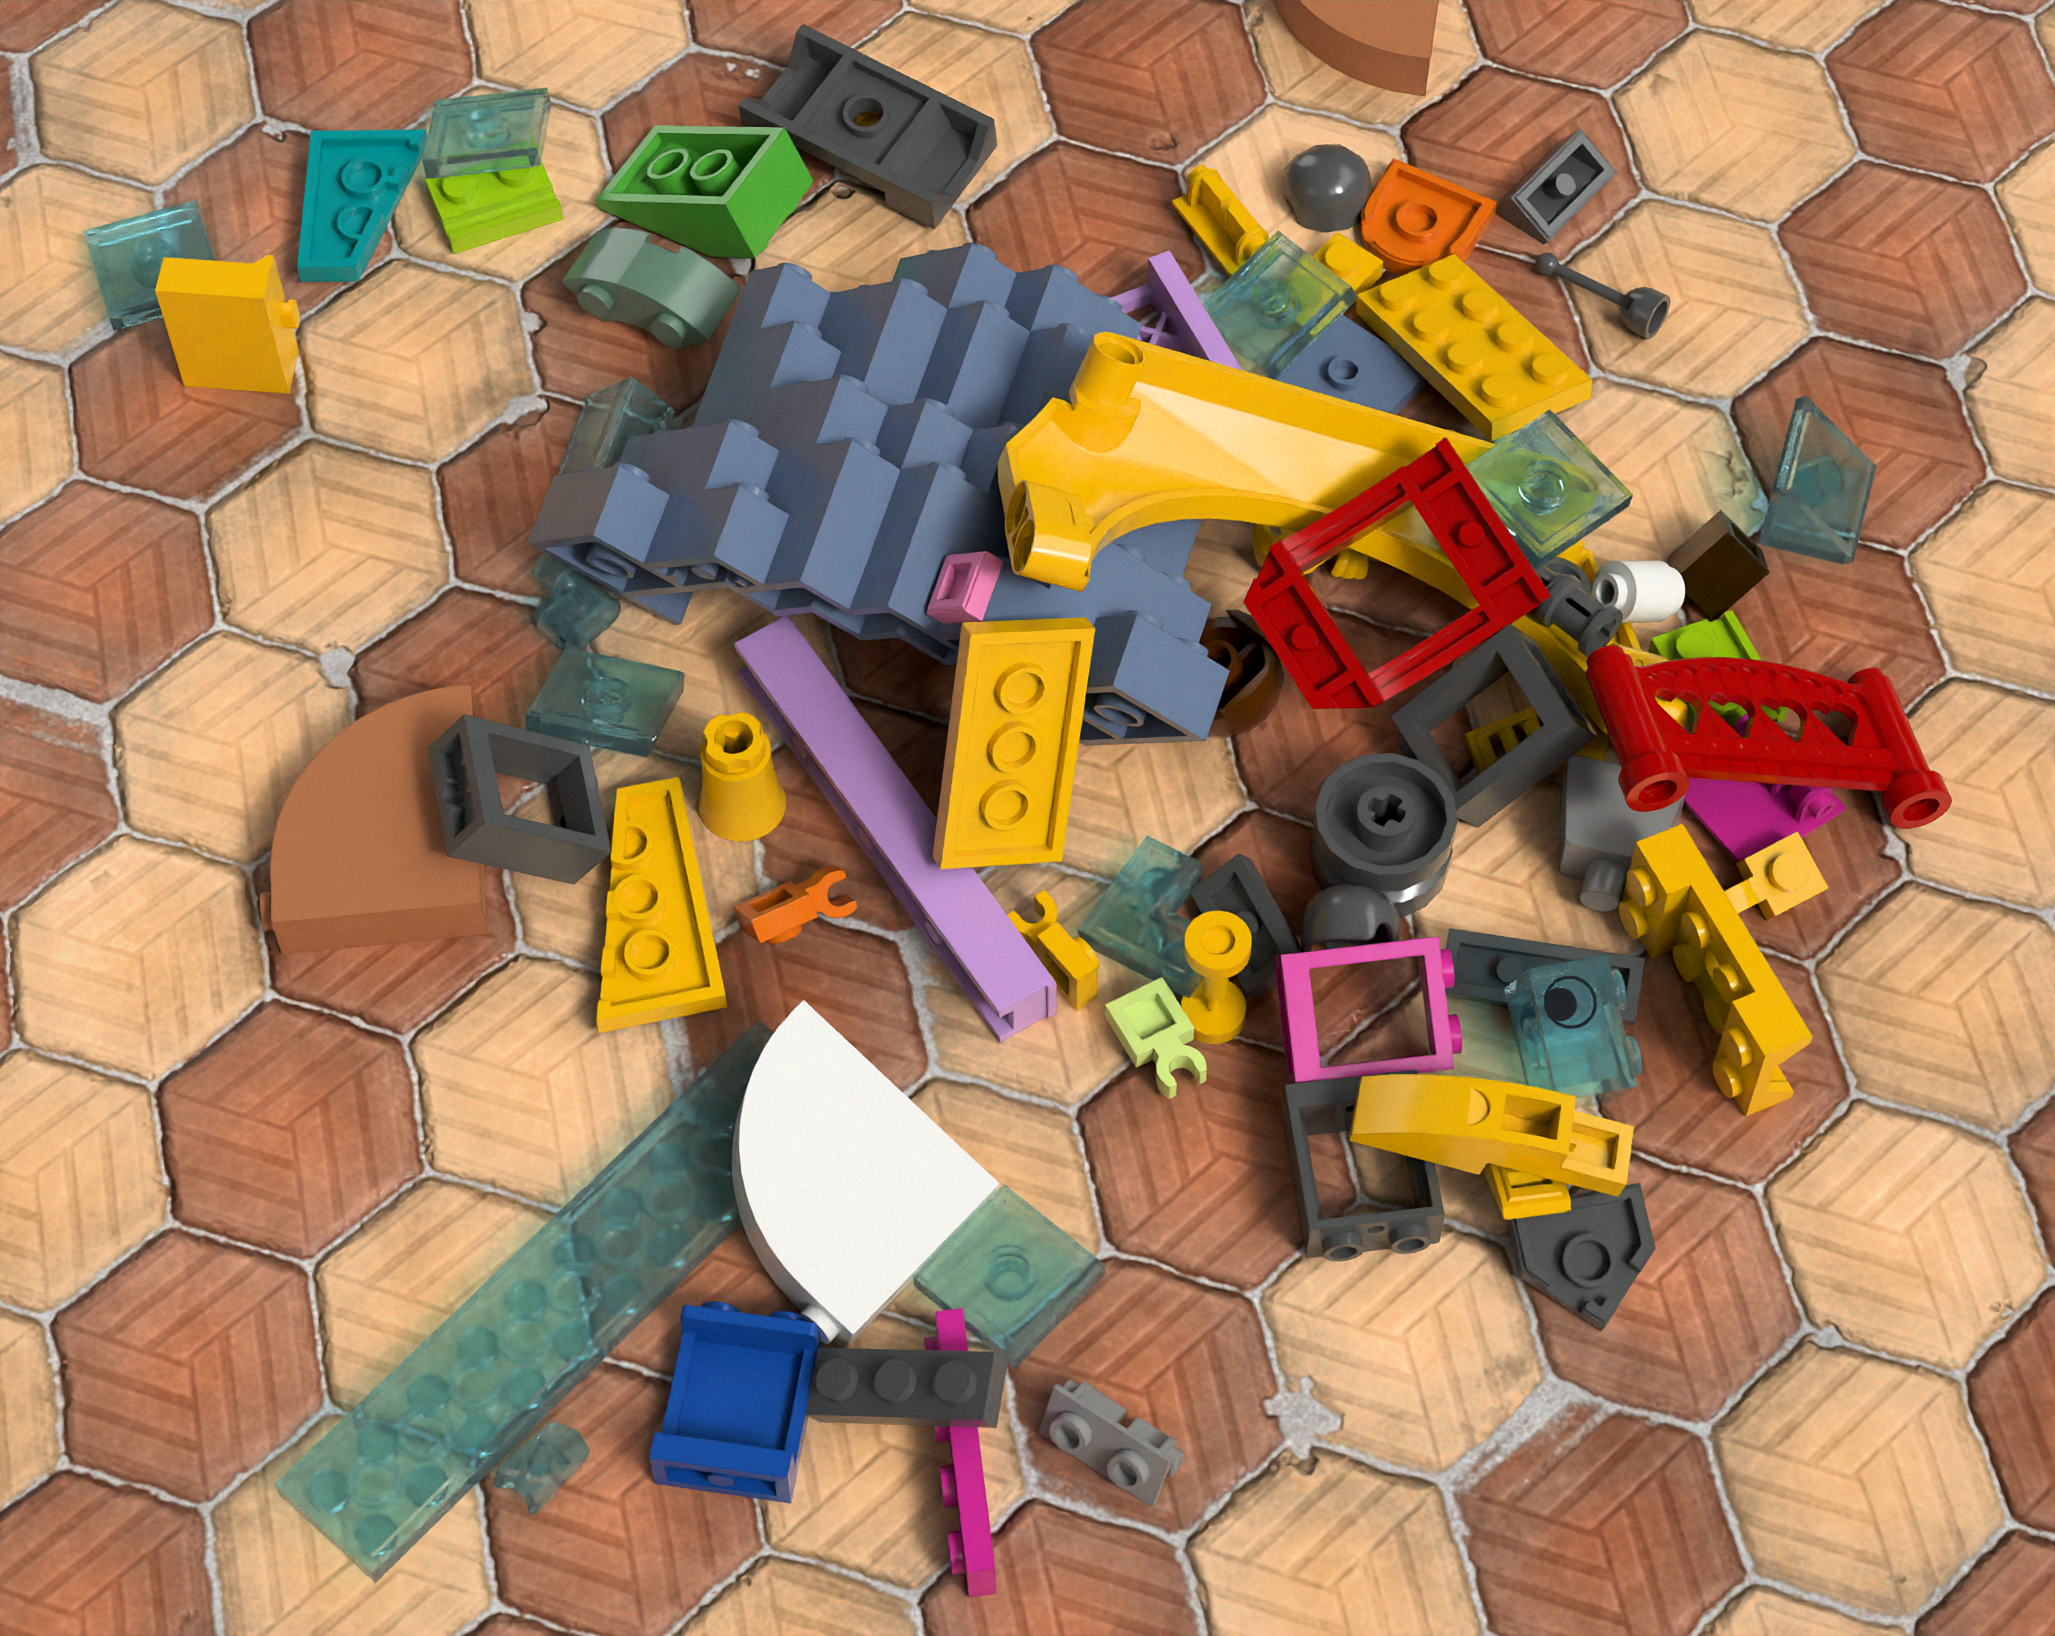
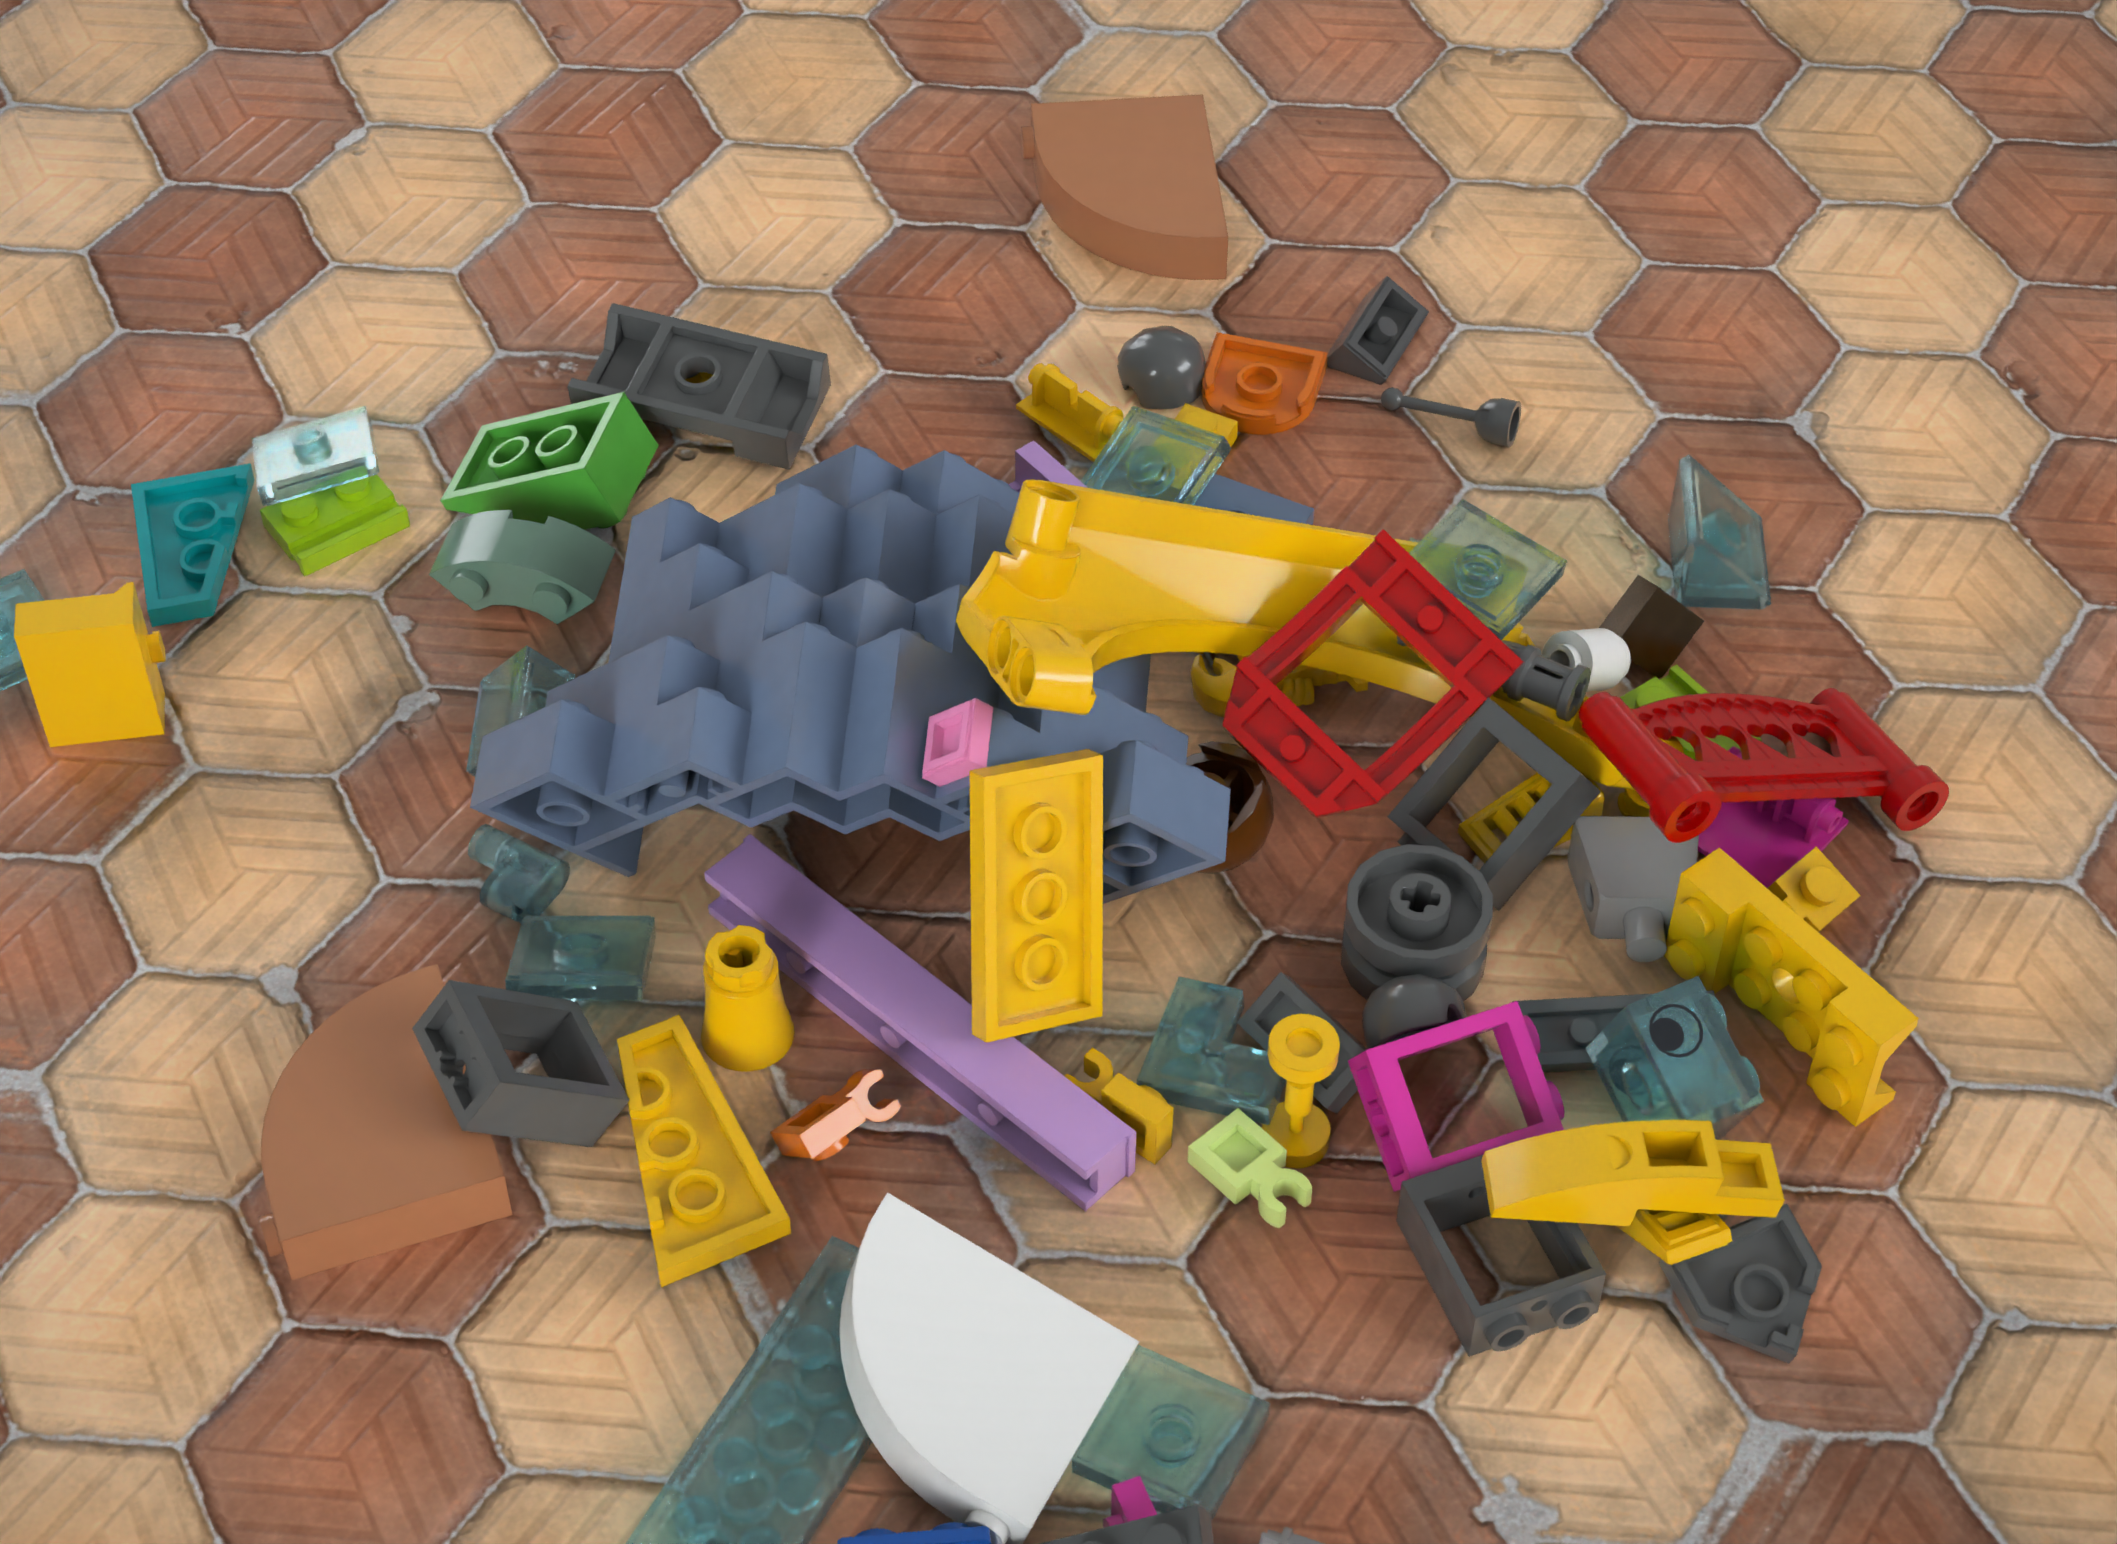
camera: 15 degrees left, 10 degrees down
yellow plate [1356,254,1592,442] -> none

